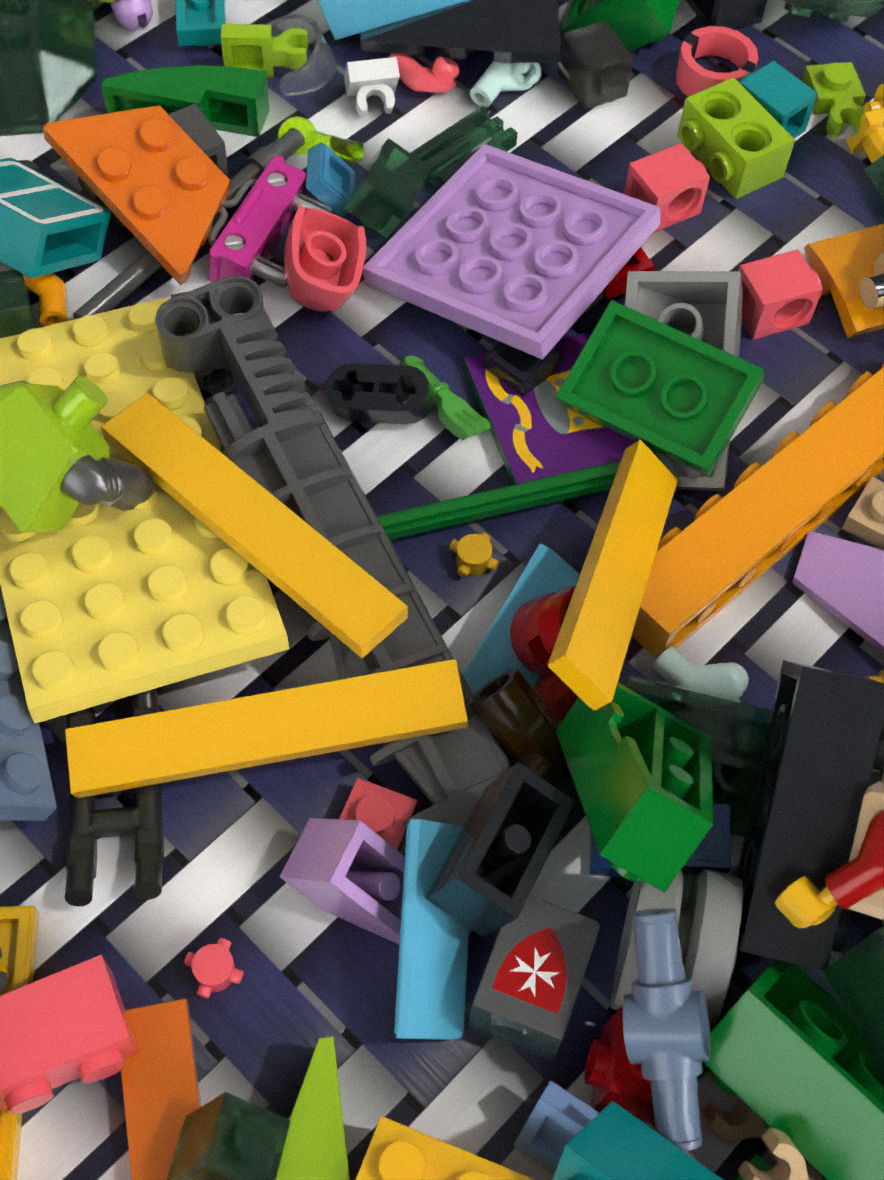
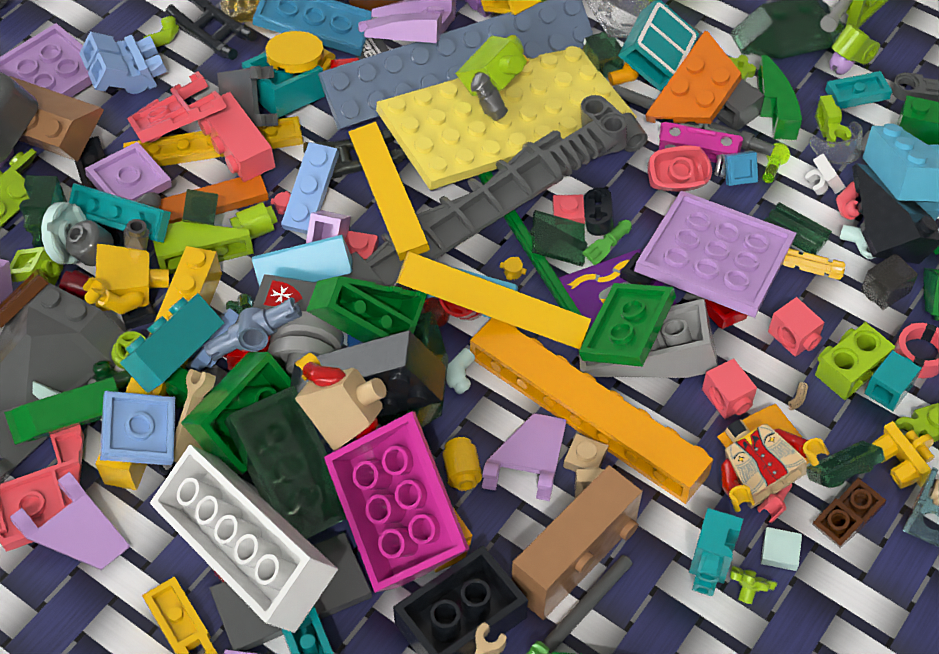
camera: 85 degrees right, 5 degrees down
yellow tile [101,392,408,659] -> none
clear green brick [344,138,432,238] -> none
black brick [425,762,576,937] -> none
none -> clear green arm [226,294,254,314]
none -> lime brick [229,202,278,240]
none -> light blue plate [281,142,339,234]
none -> clear green piece [530,210,588,267]
none -> coral plate [552,195,585,226]
none -> yellow axle [782,248,845,280]
none -> tan leg [788,382,808,411]

